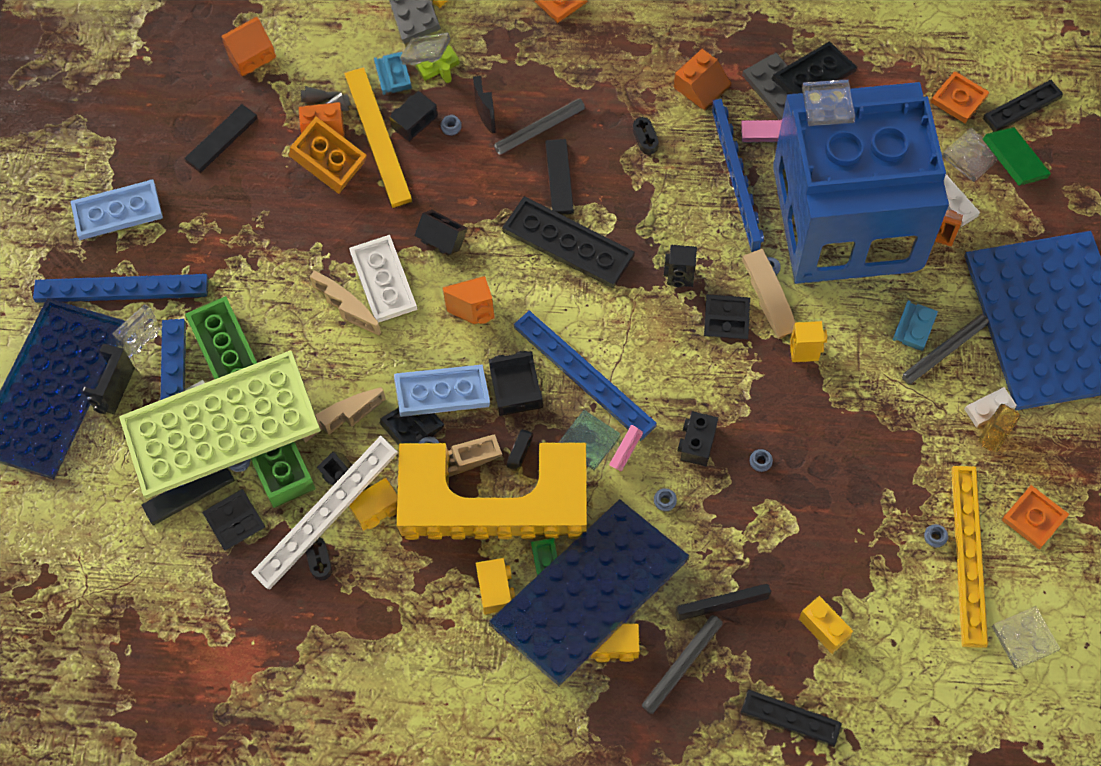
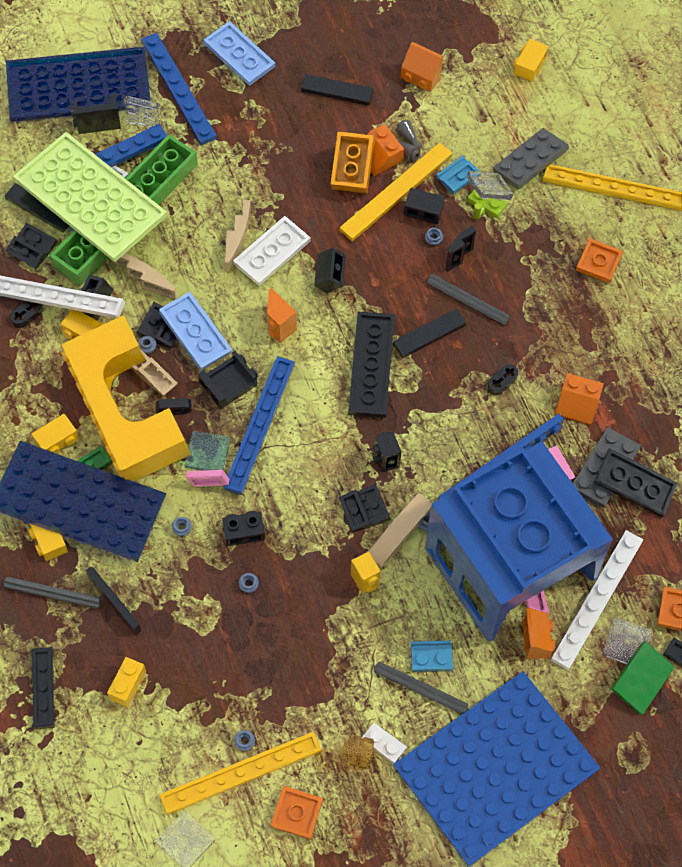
camera: 60 degrees right, 0 degrees up
clear plate [802,80,855,126] -> none

